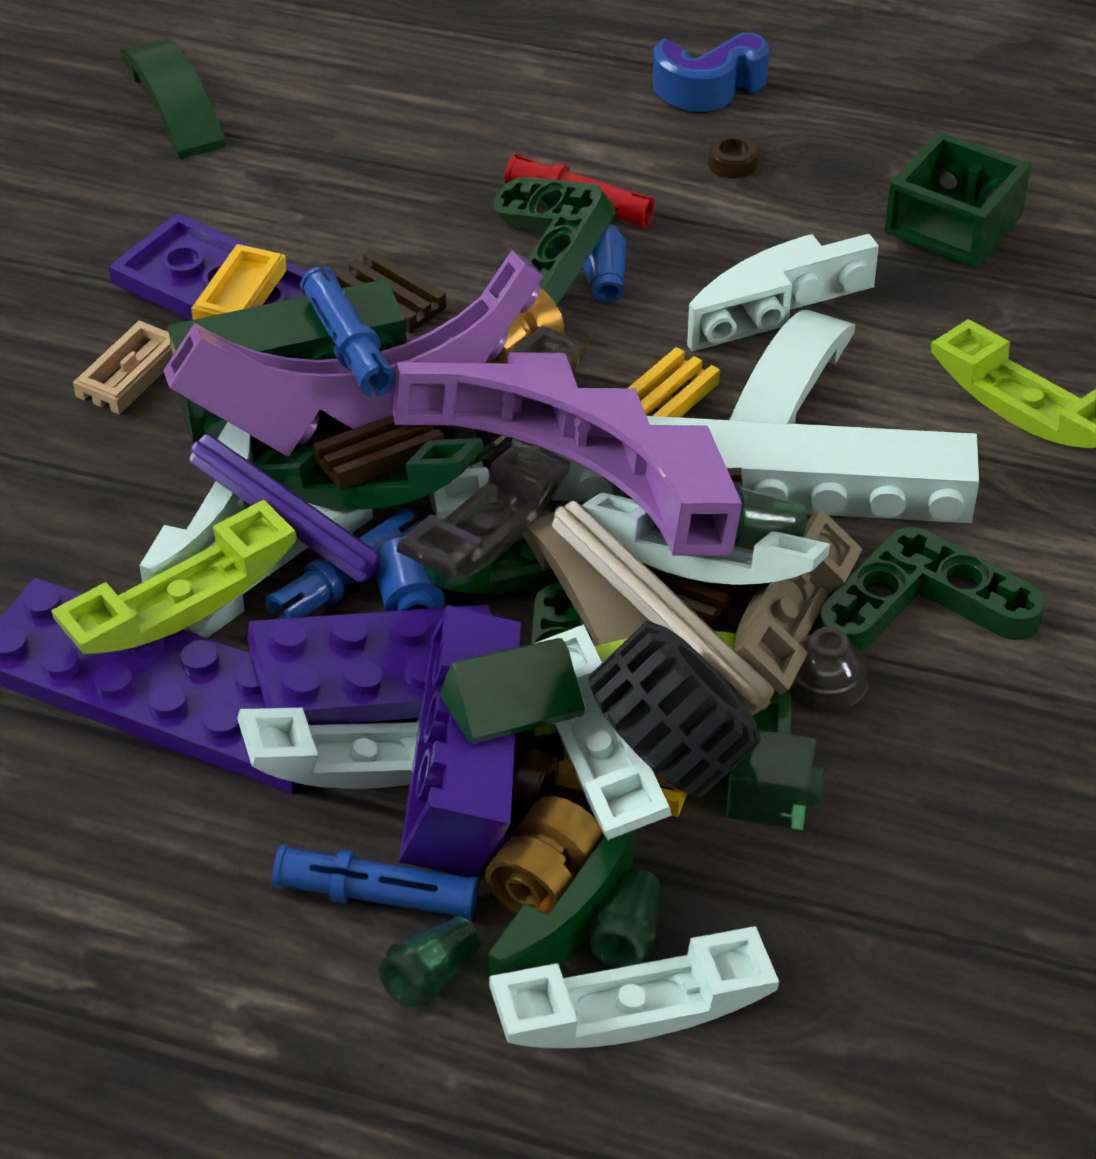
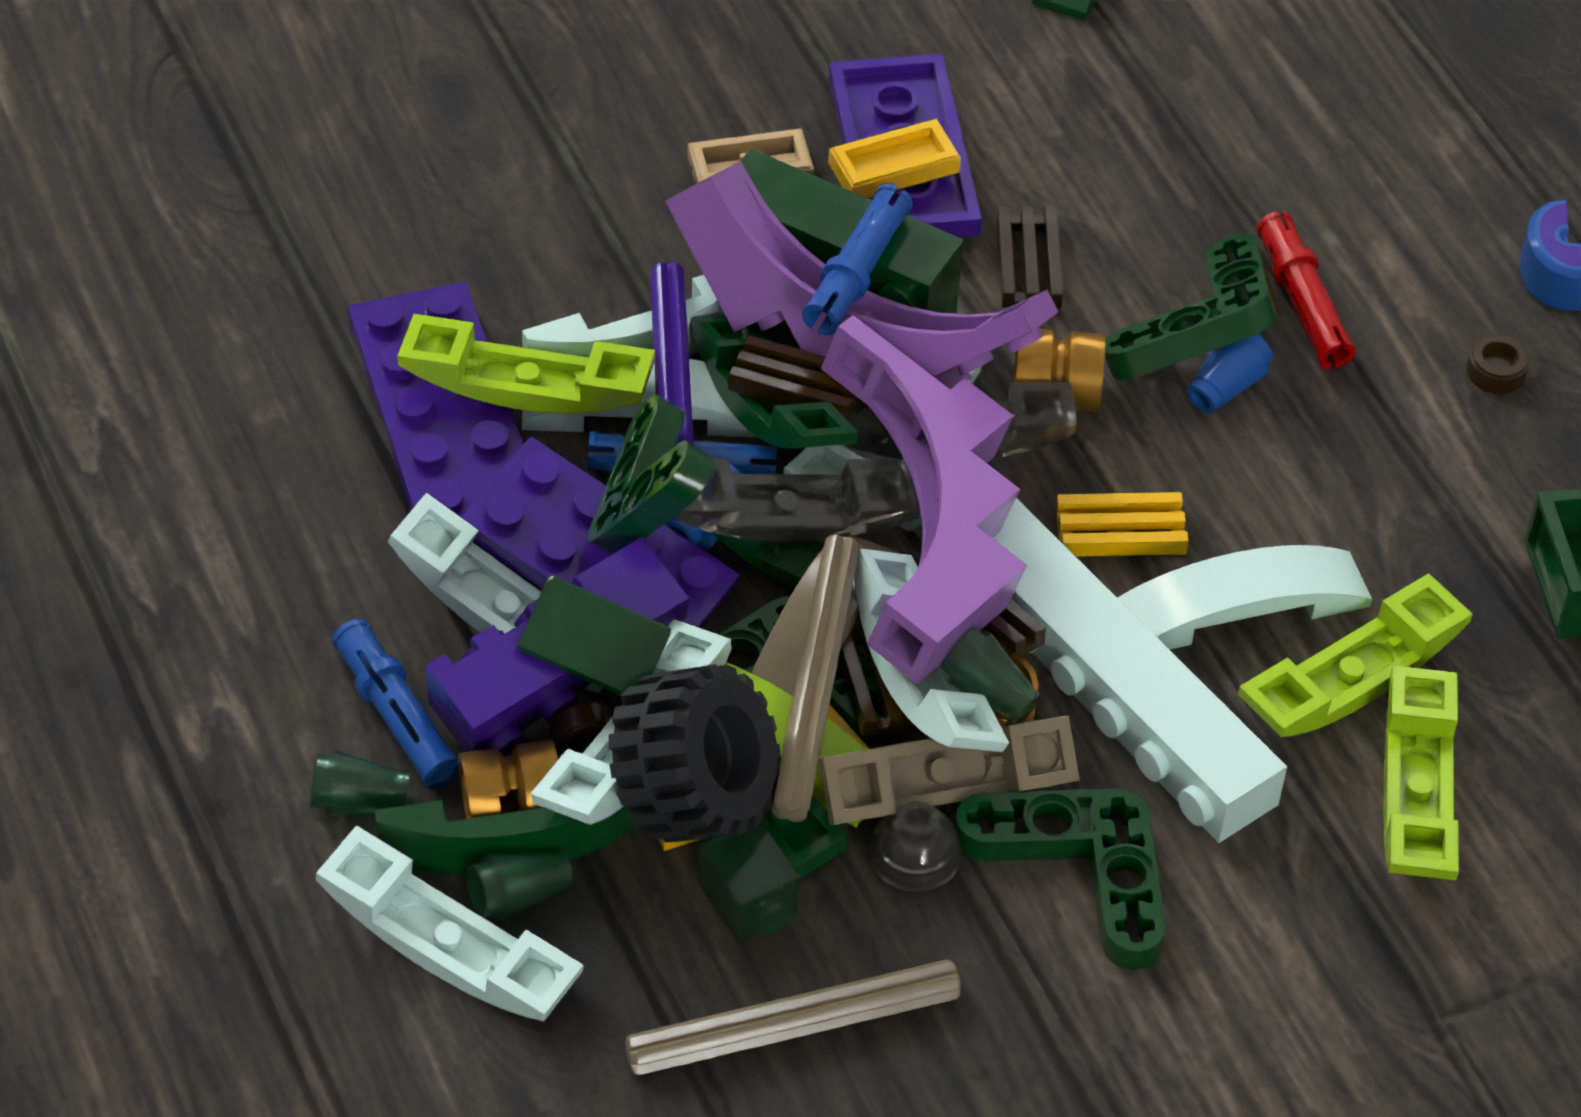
camera: 45 degrees right, 5 degrees up
light aqua slope [687,234,879,352] -> none
none -> dark green beam [588,394,715,555]
none -> dark tan axle [625,960,961,1075]
none -> lime slope [1238,573,1473,737]

